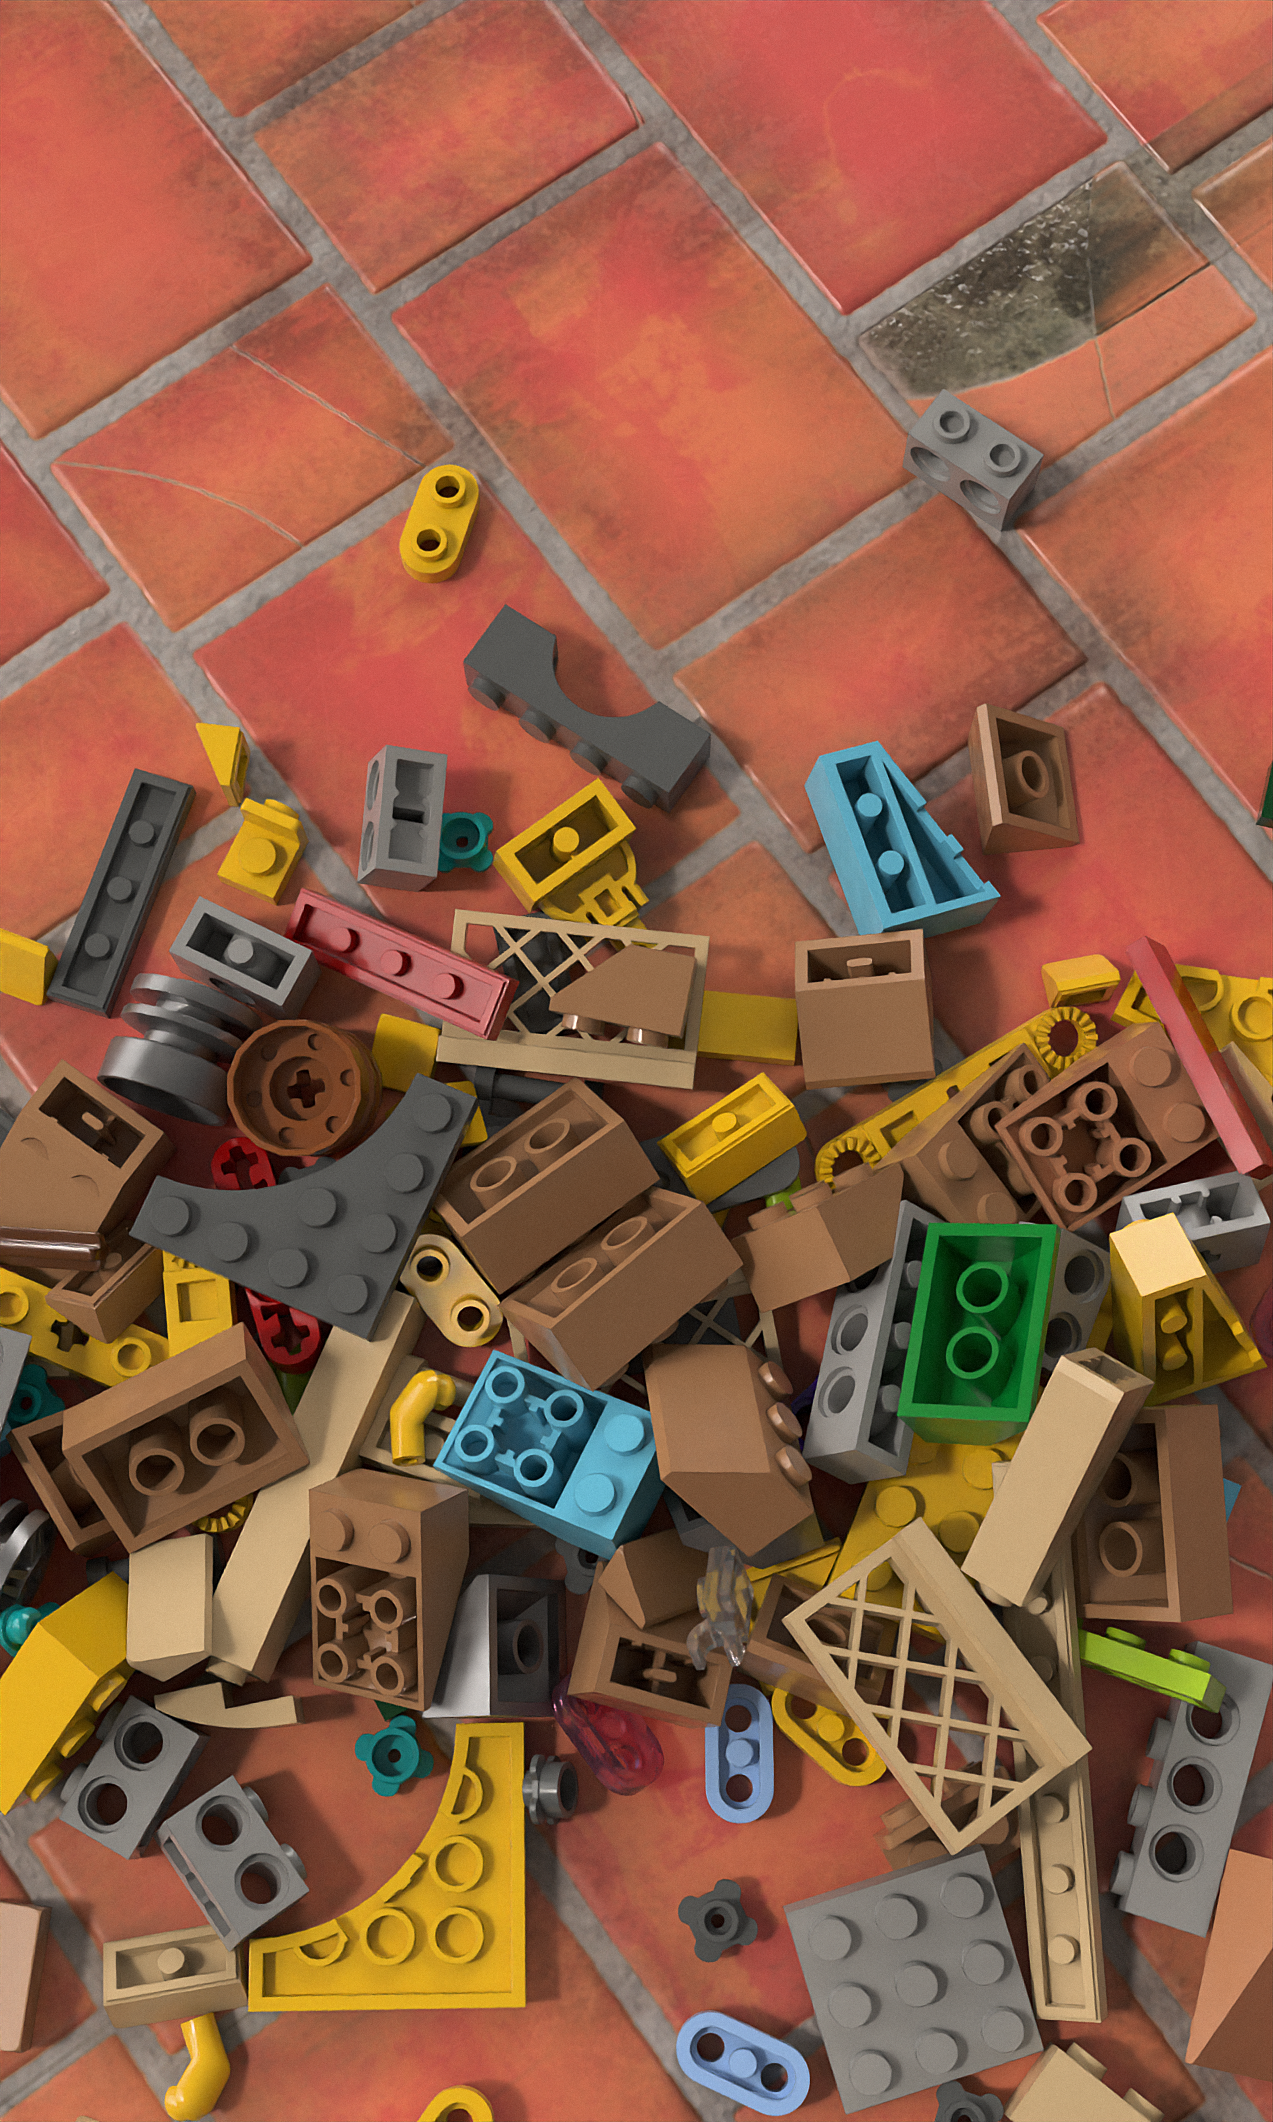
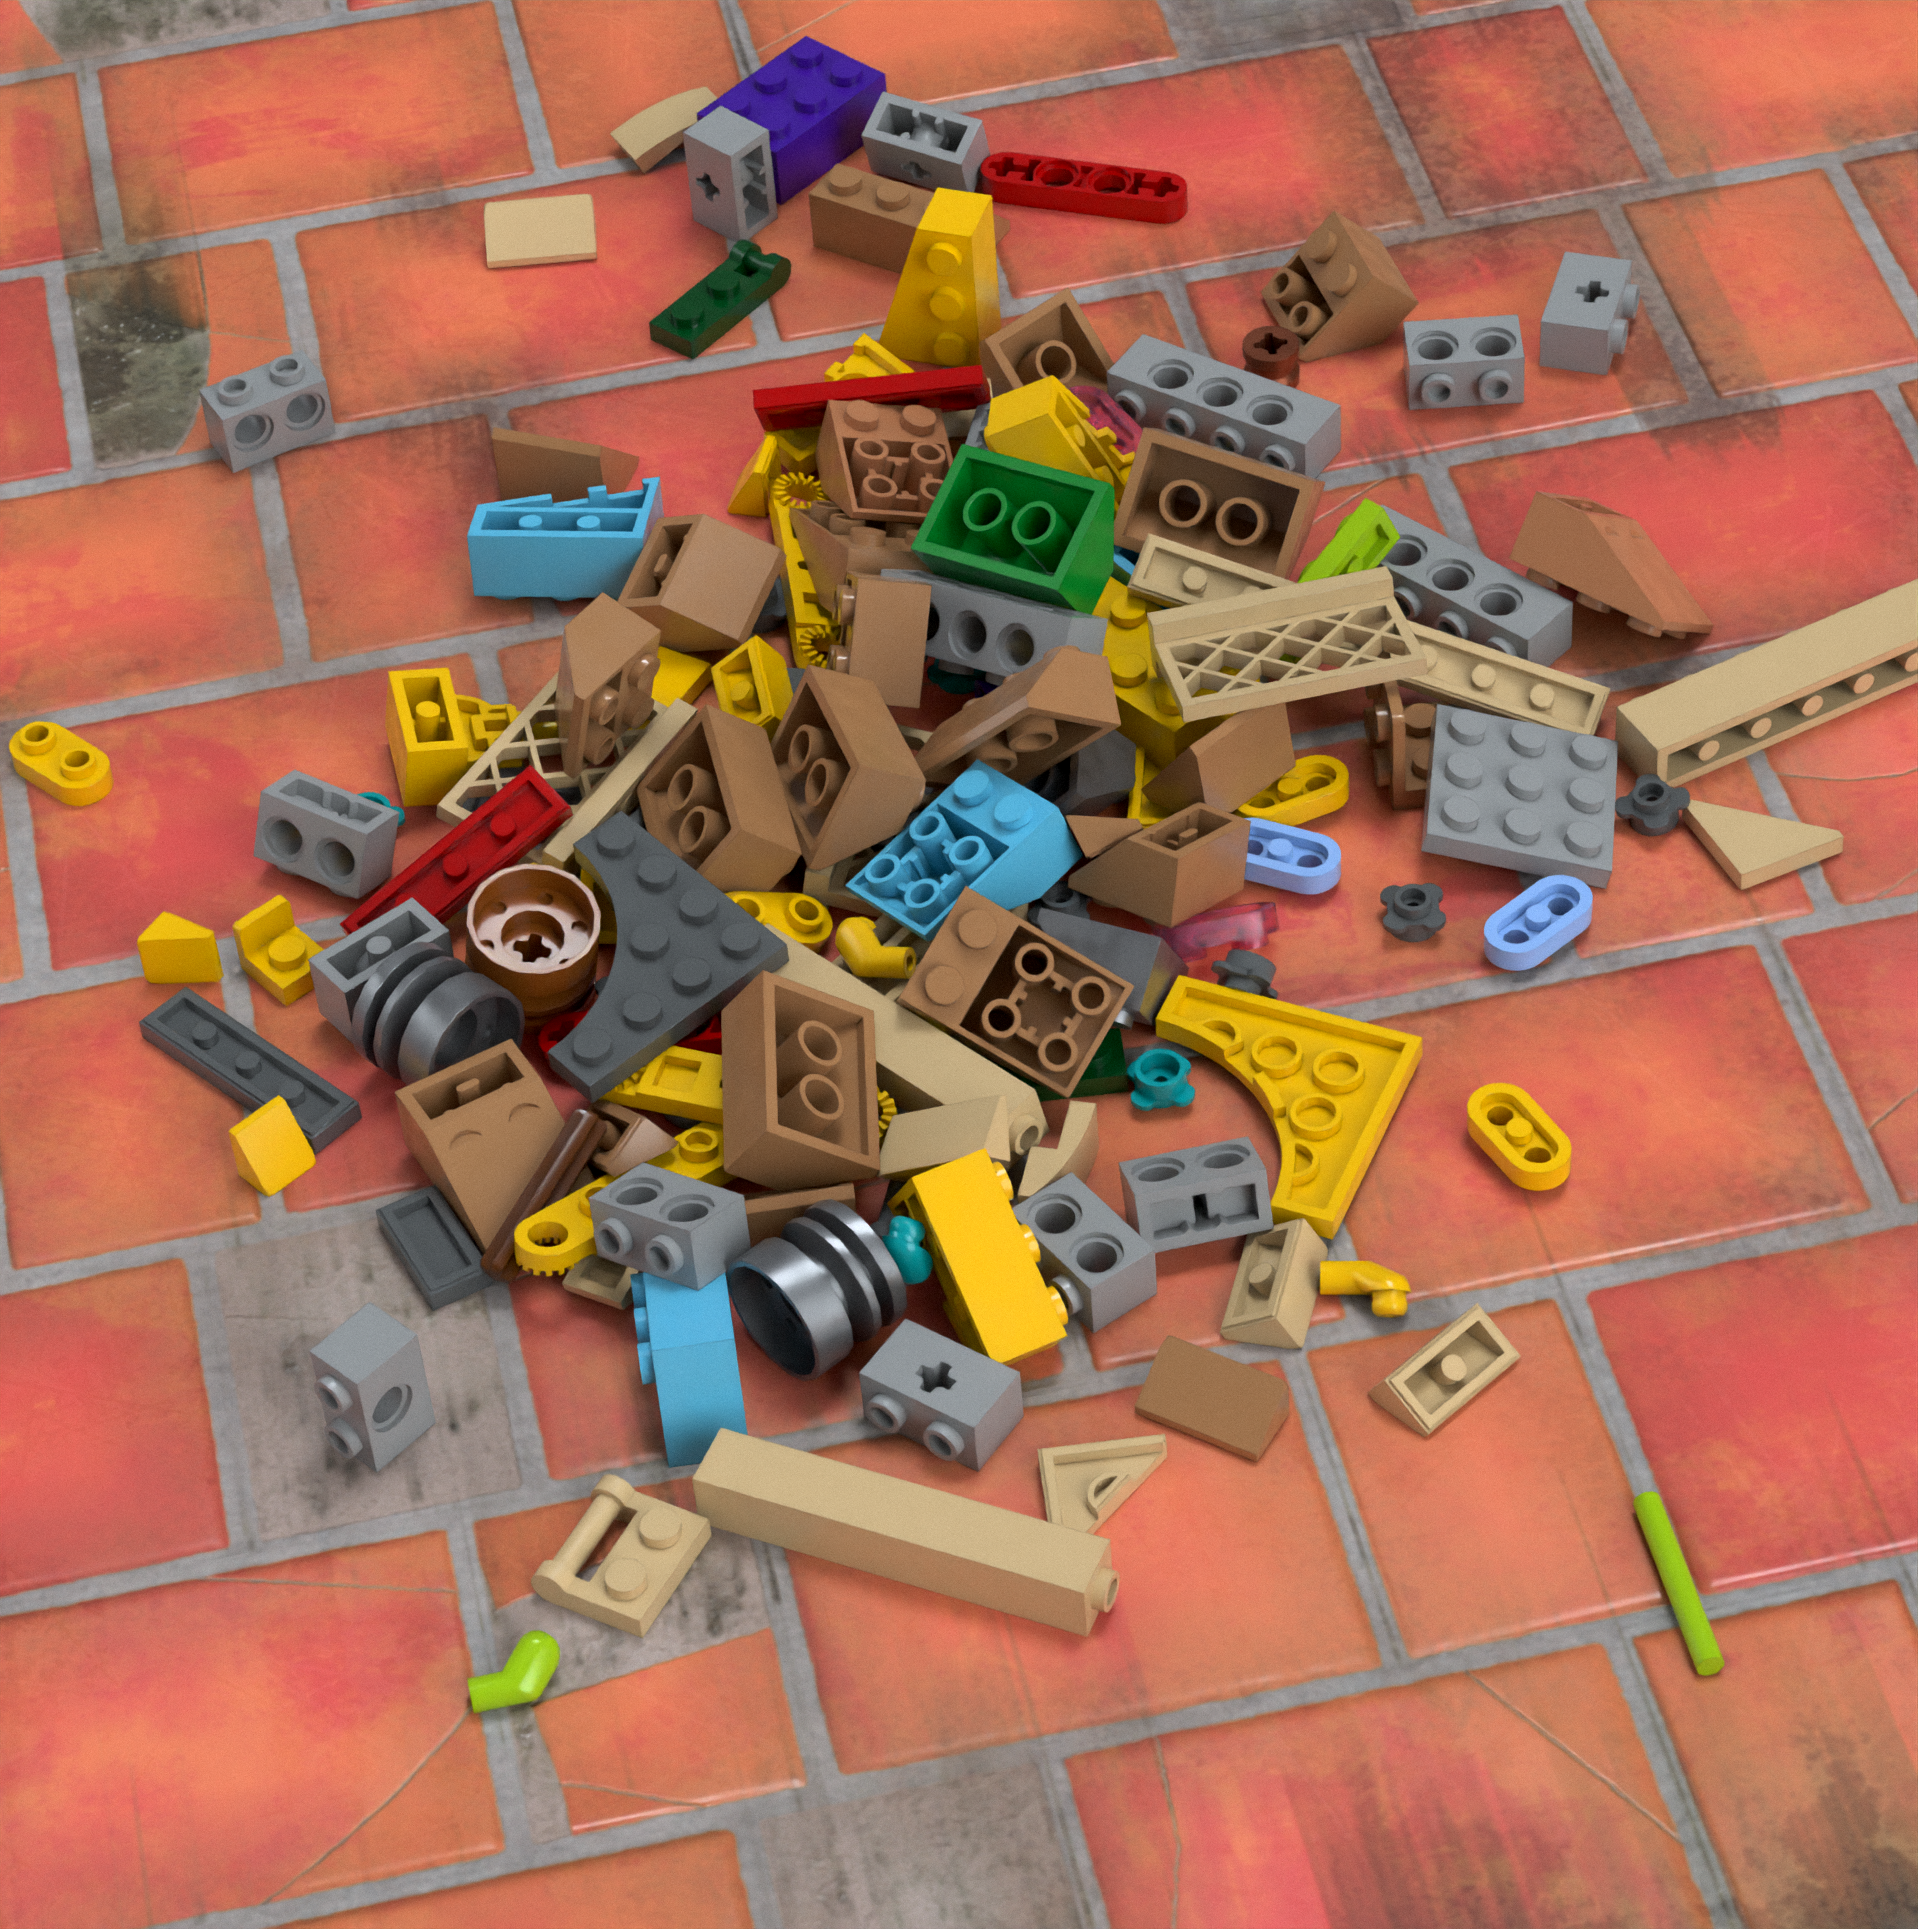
camera: 65 degrees left, 30 degrees down
dark grey arch [463,604,711,814] -> none
clear plate [686,1545,754,1670] -> none
tan slope [960,1347,1155,1607] -> none

